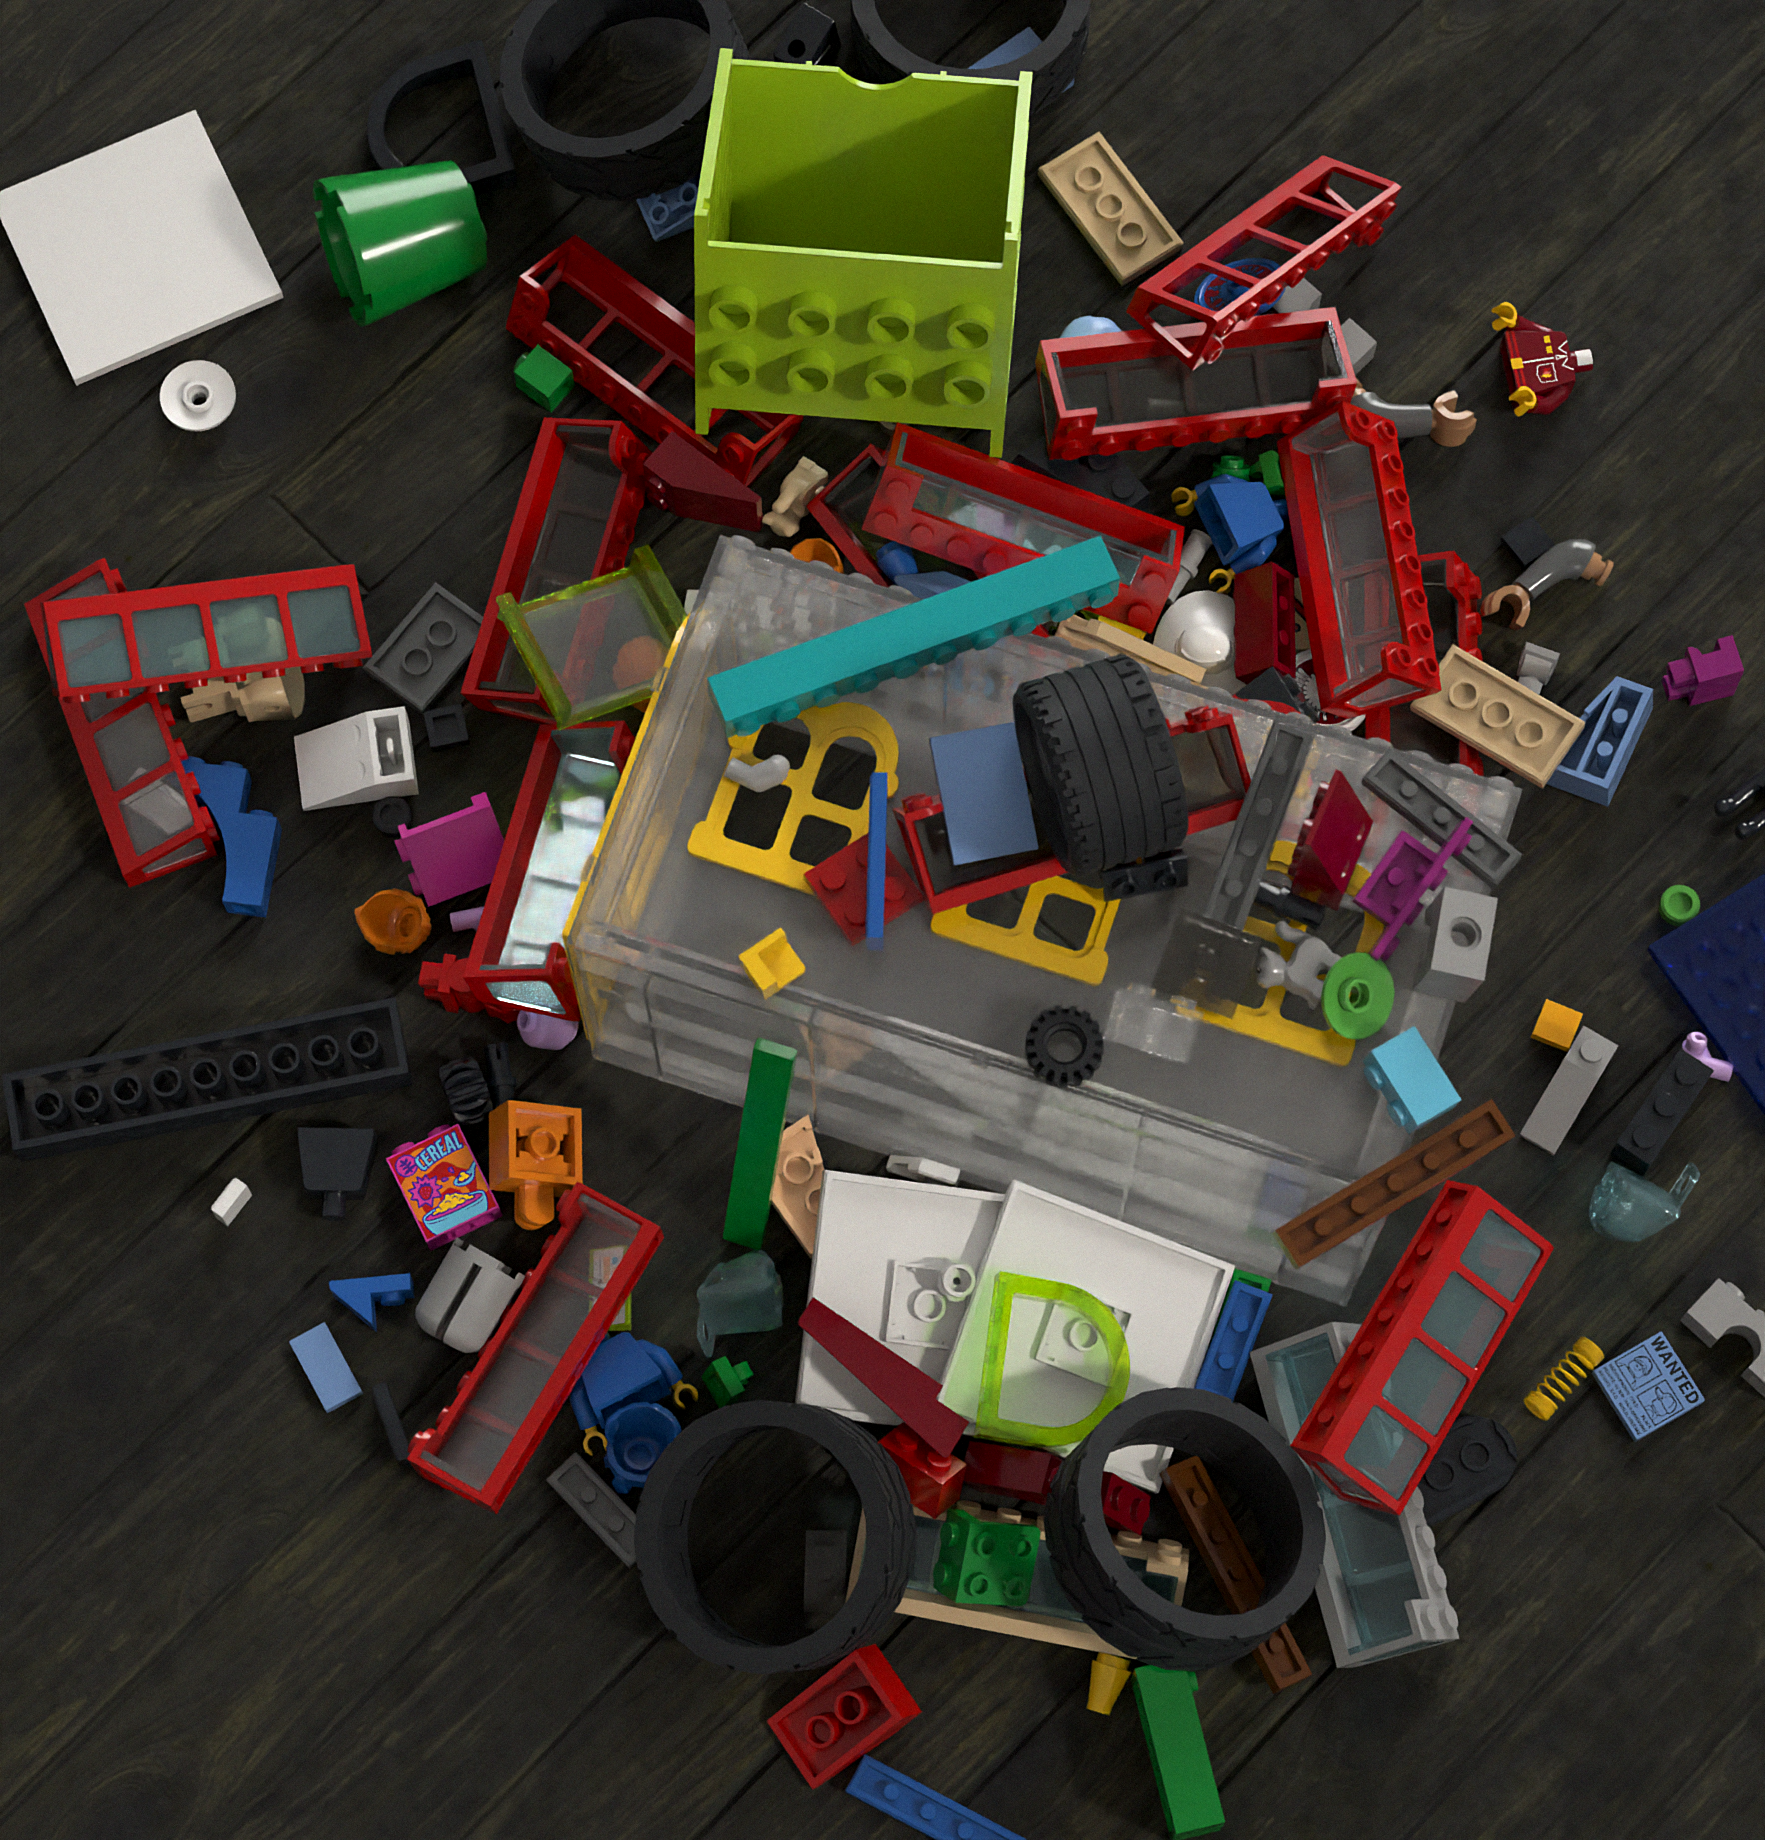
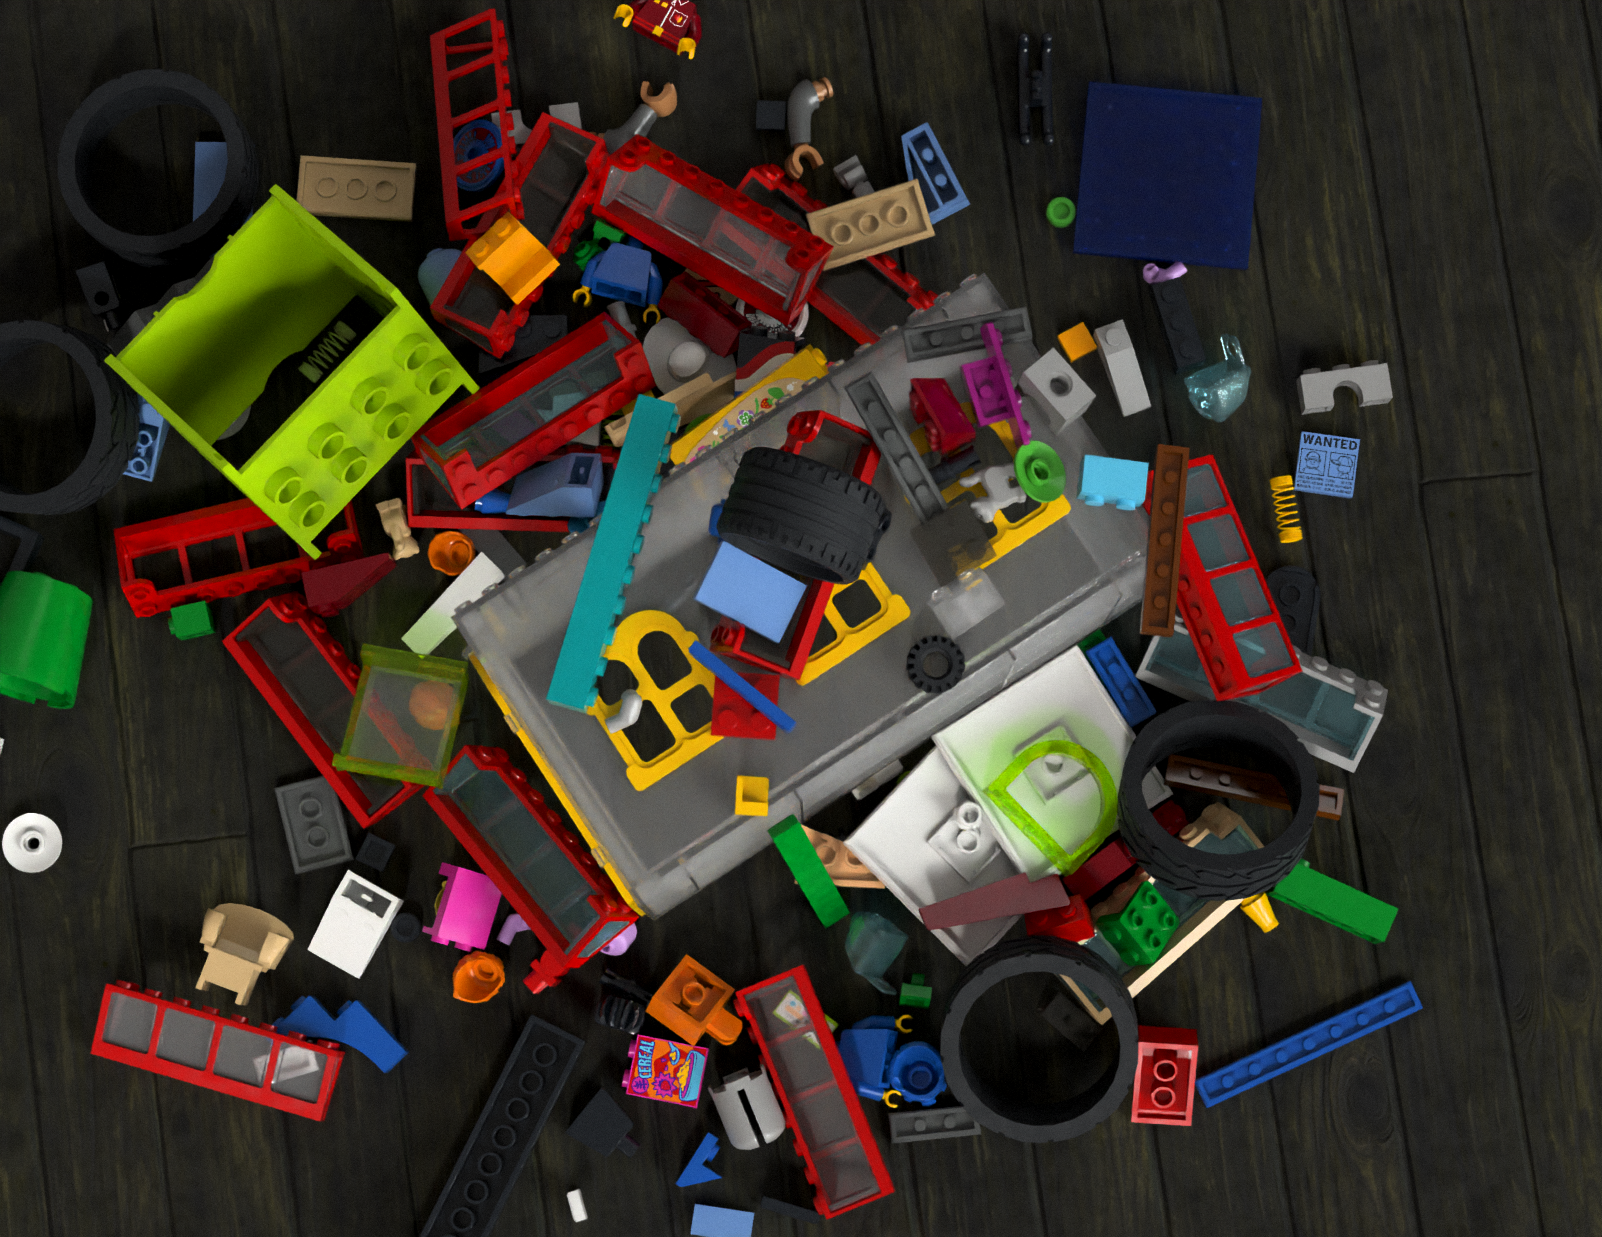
camera: 50 degrees left, 10 degrees up
window [40,564,372,704] -> none
magenta hips [1661,635,1744,706] -> none
none -> light orange panel [465,211,560,305]

